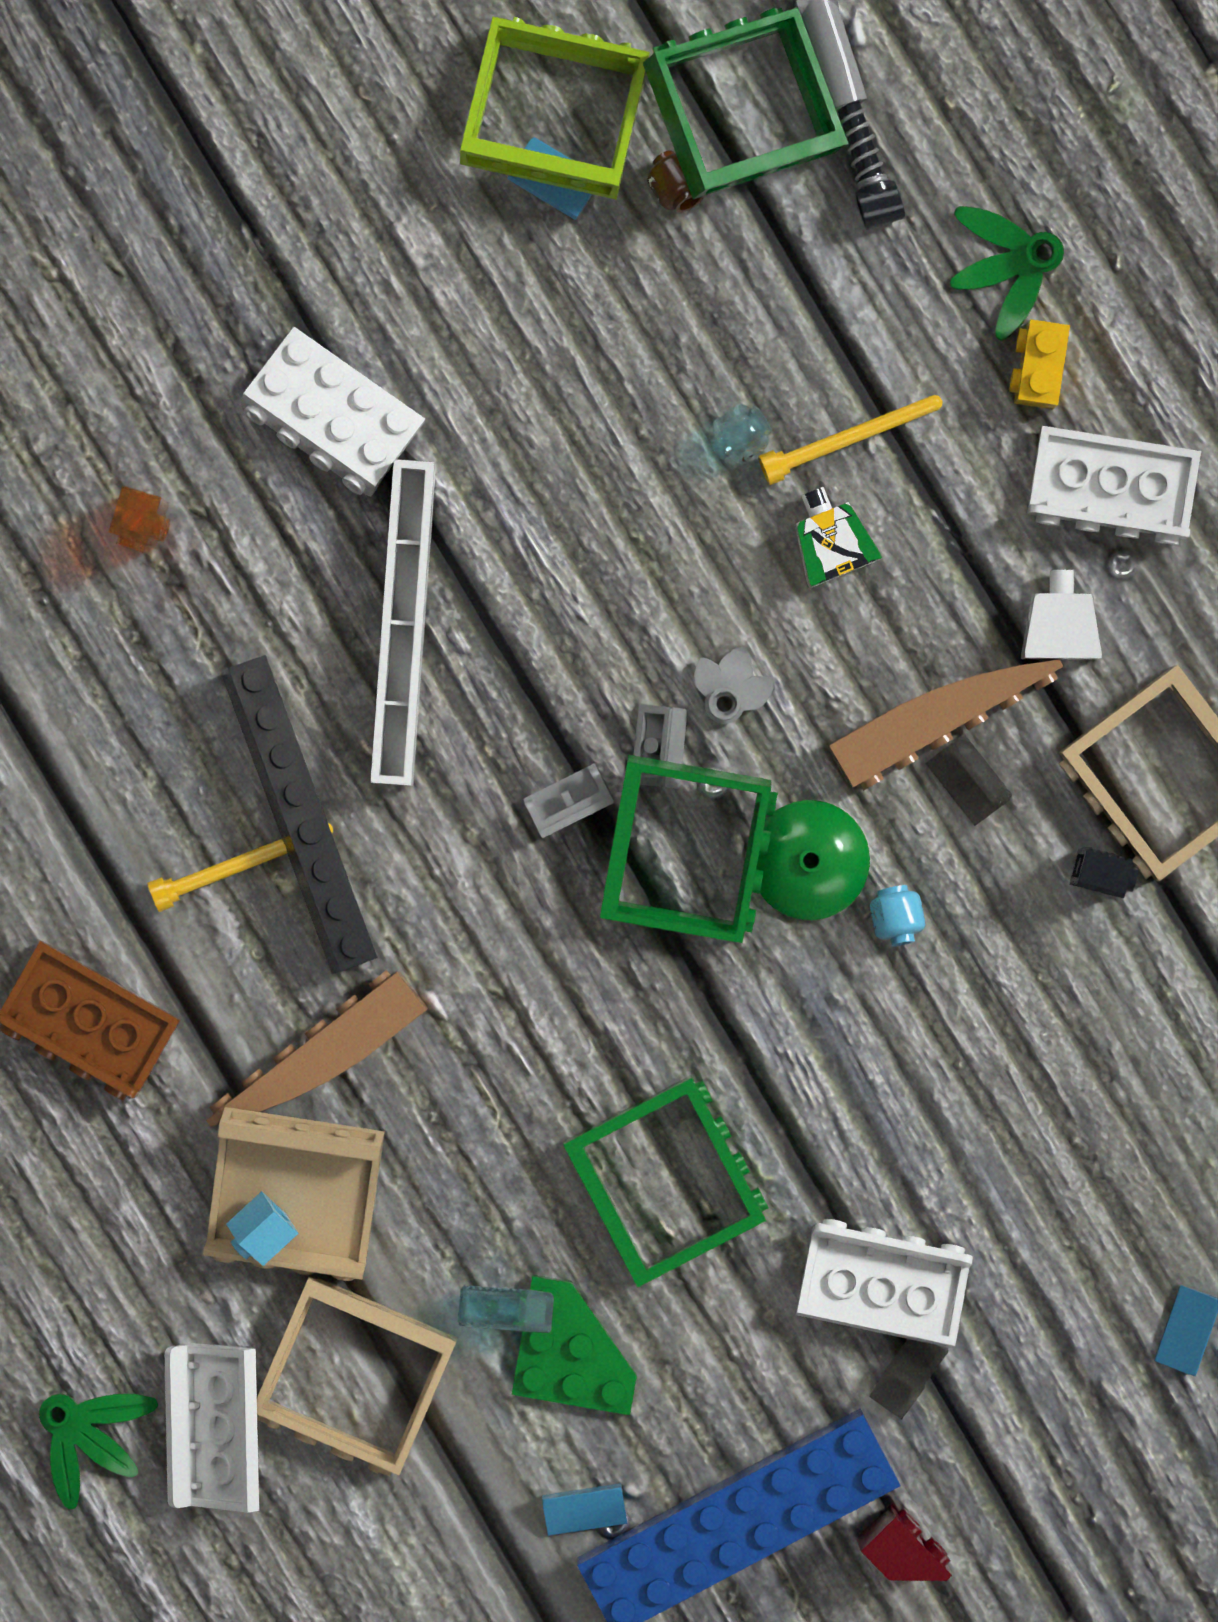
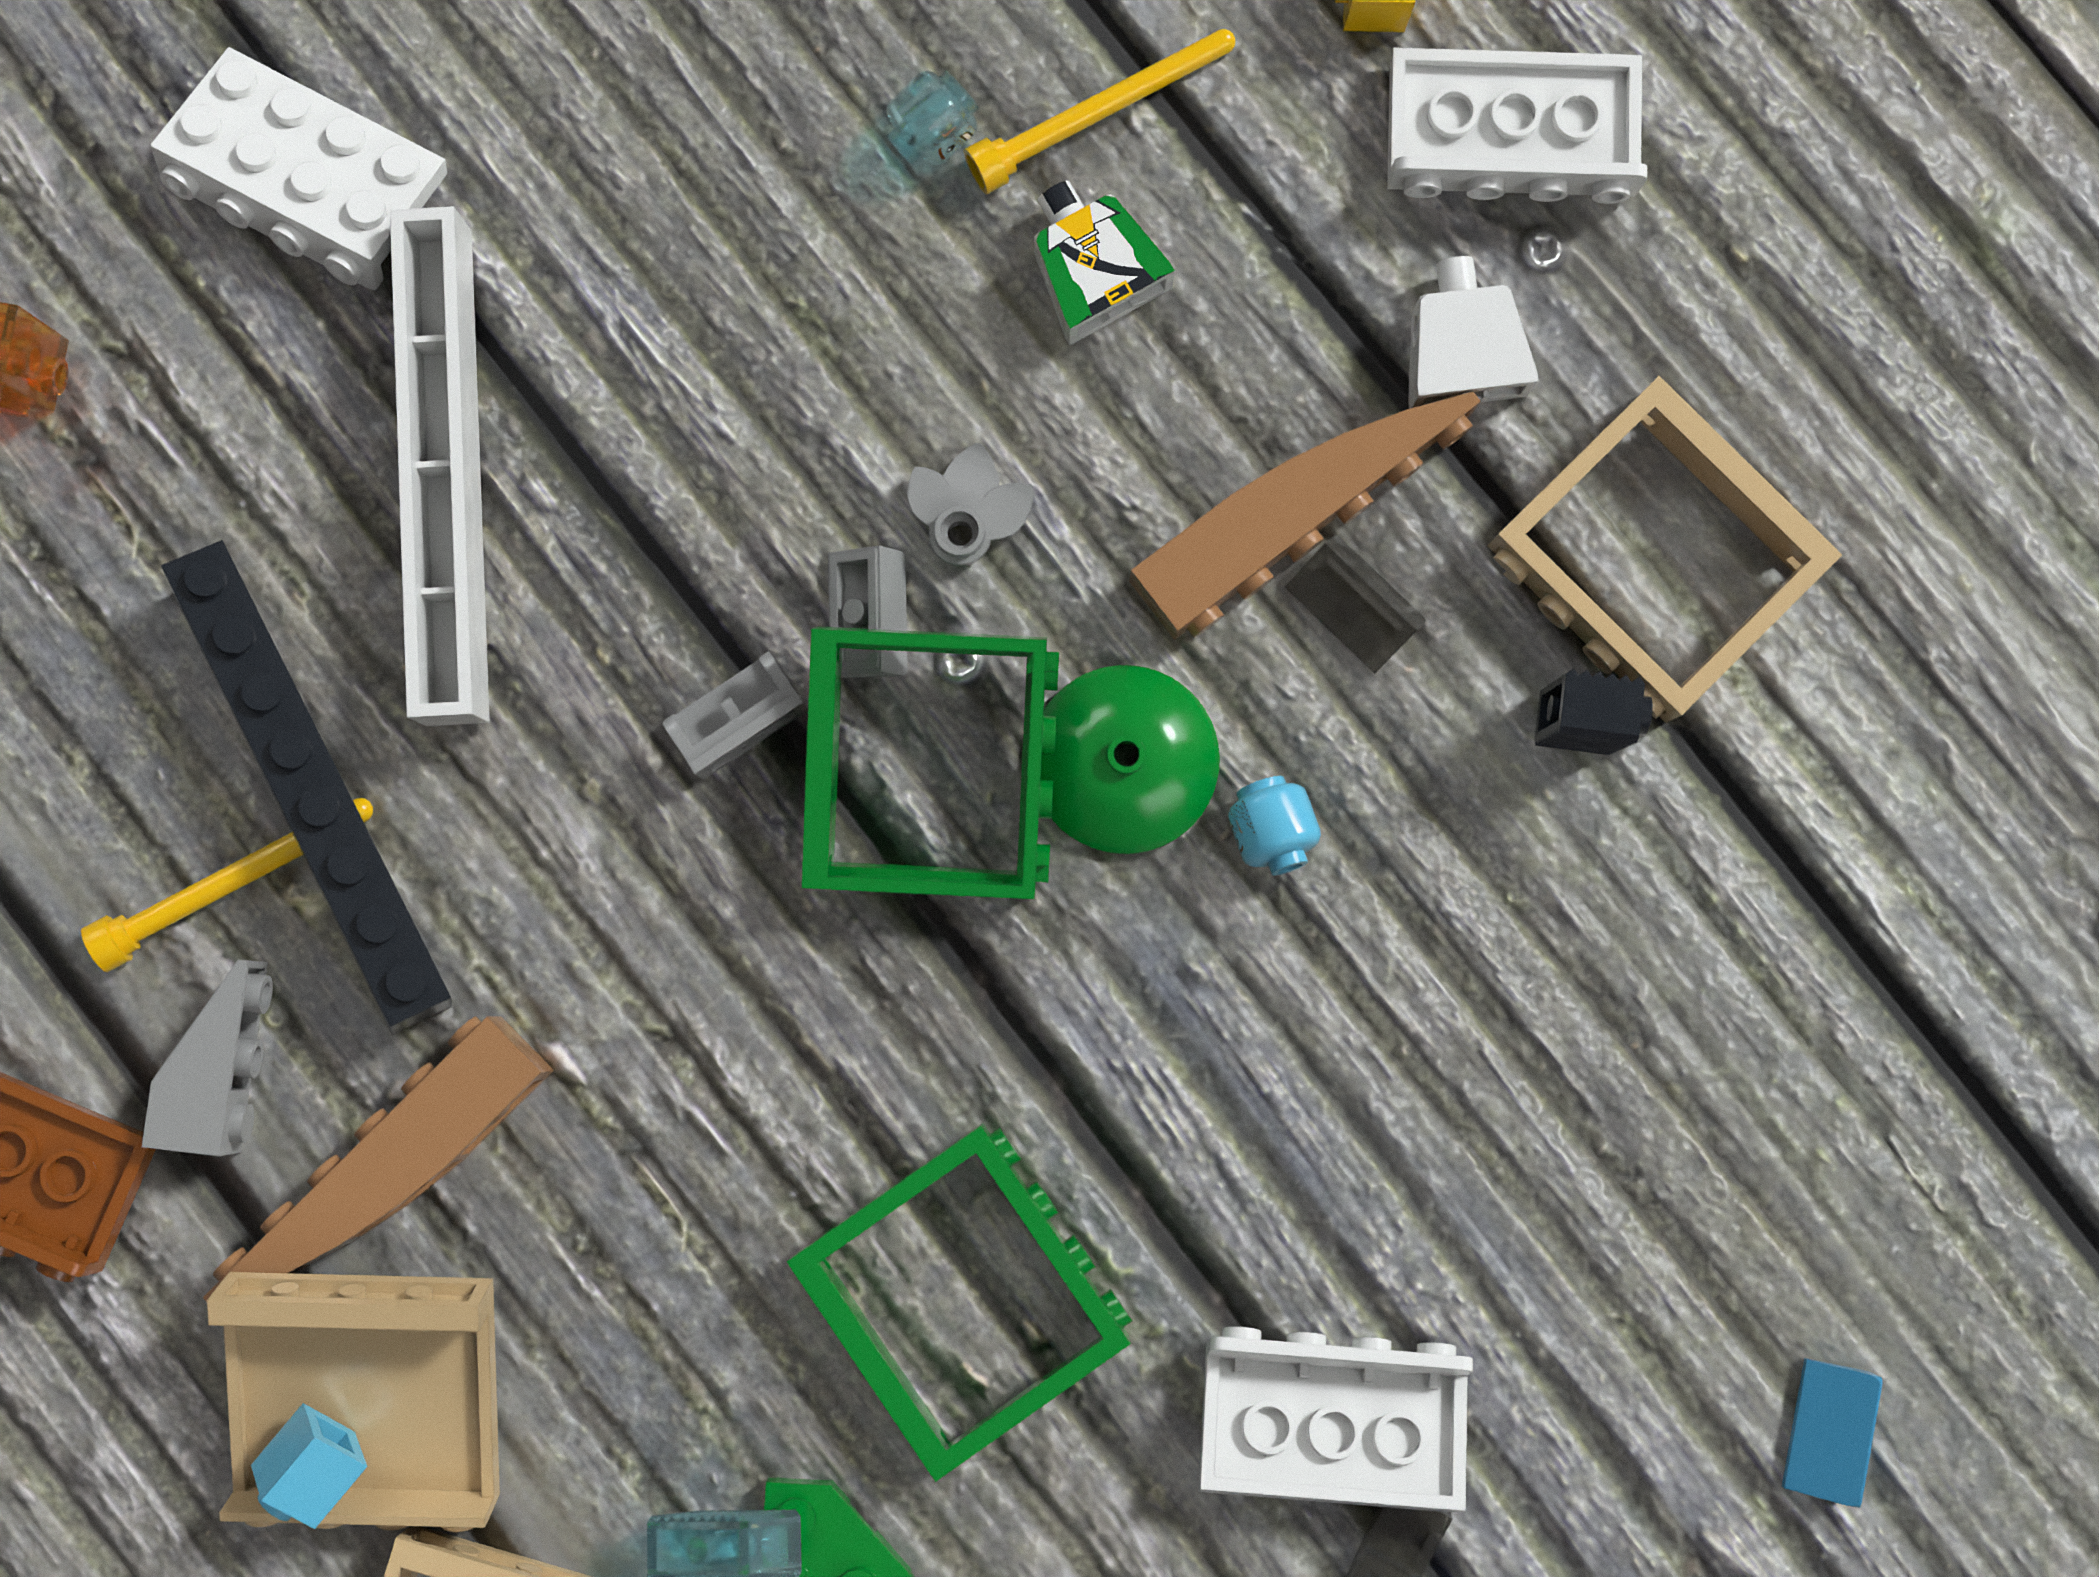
camera: 10 degrees left, 5 degrees down
none -> light grey slope [142,959,273,1156]

